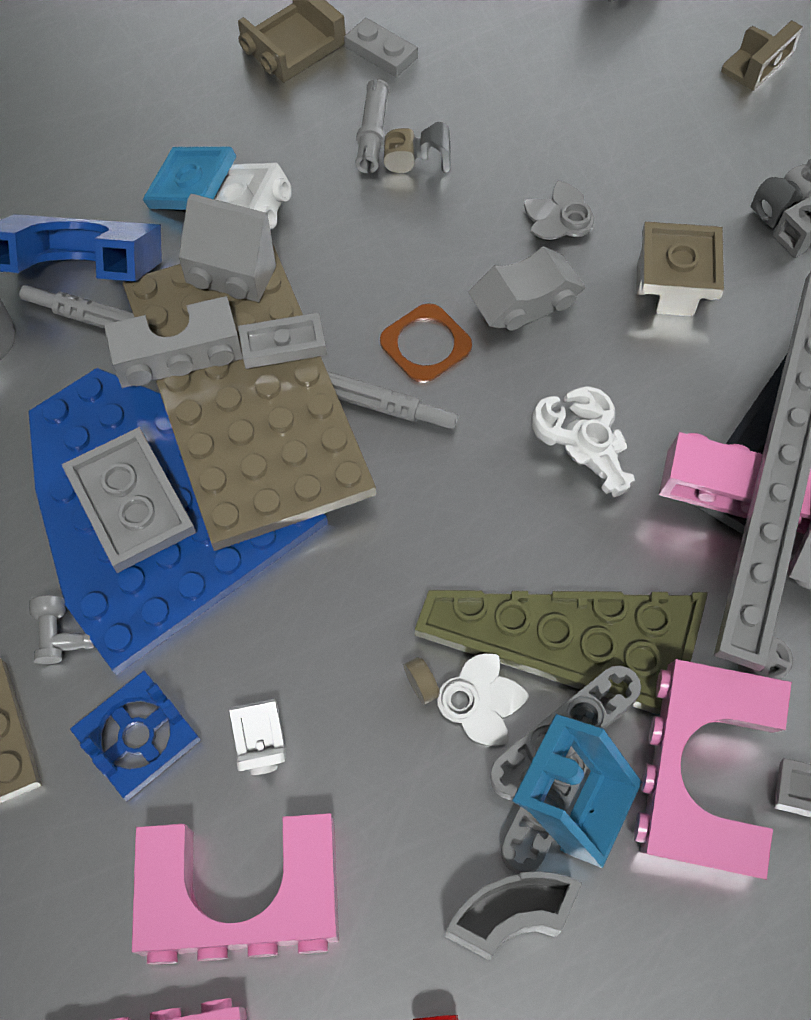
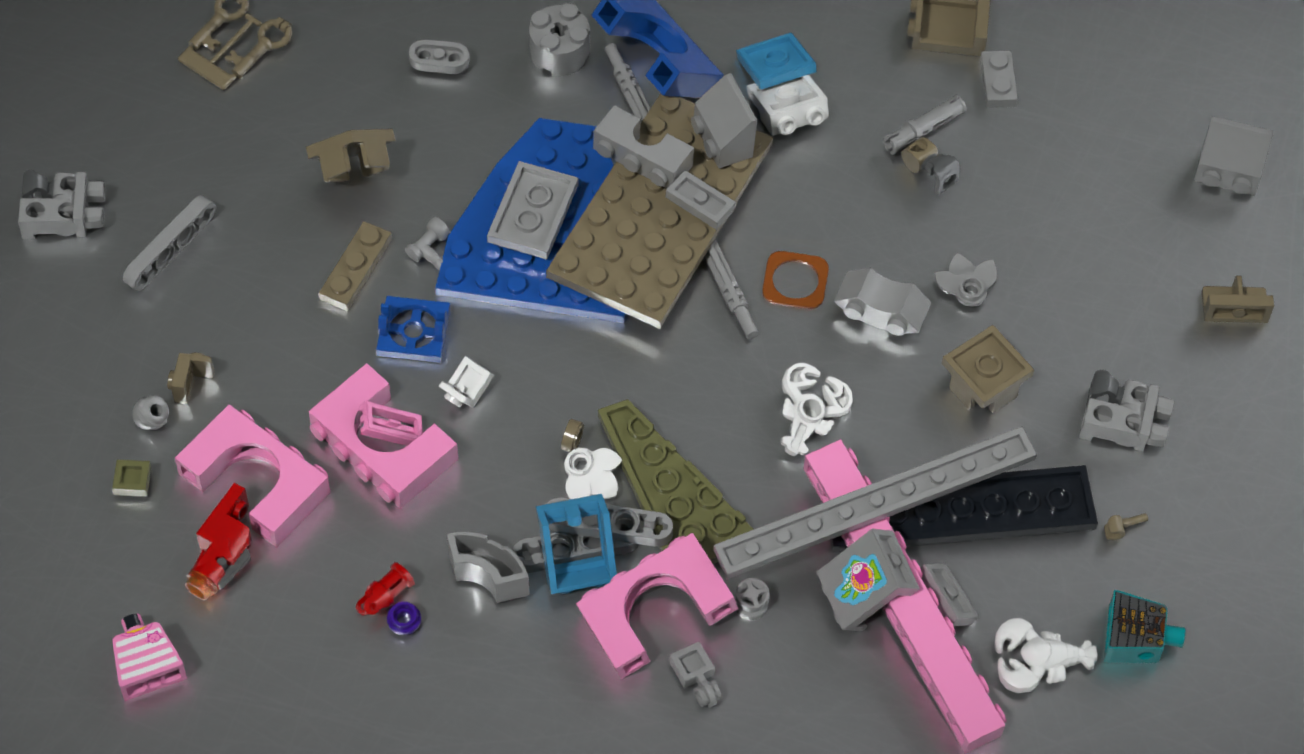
camera: 45 degrees right, 5 degrees down
none -> bright pink tile [359,401,423,446]

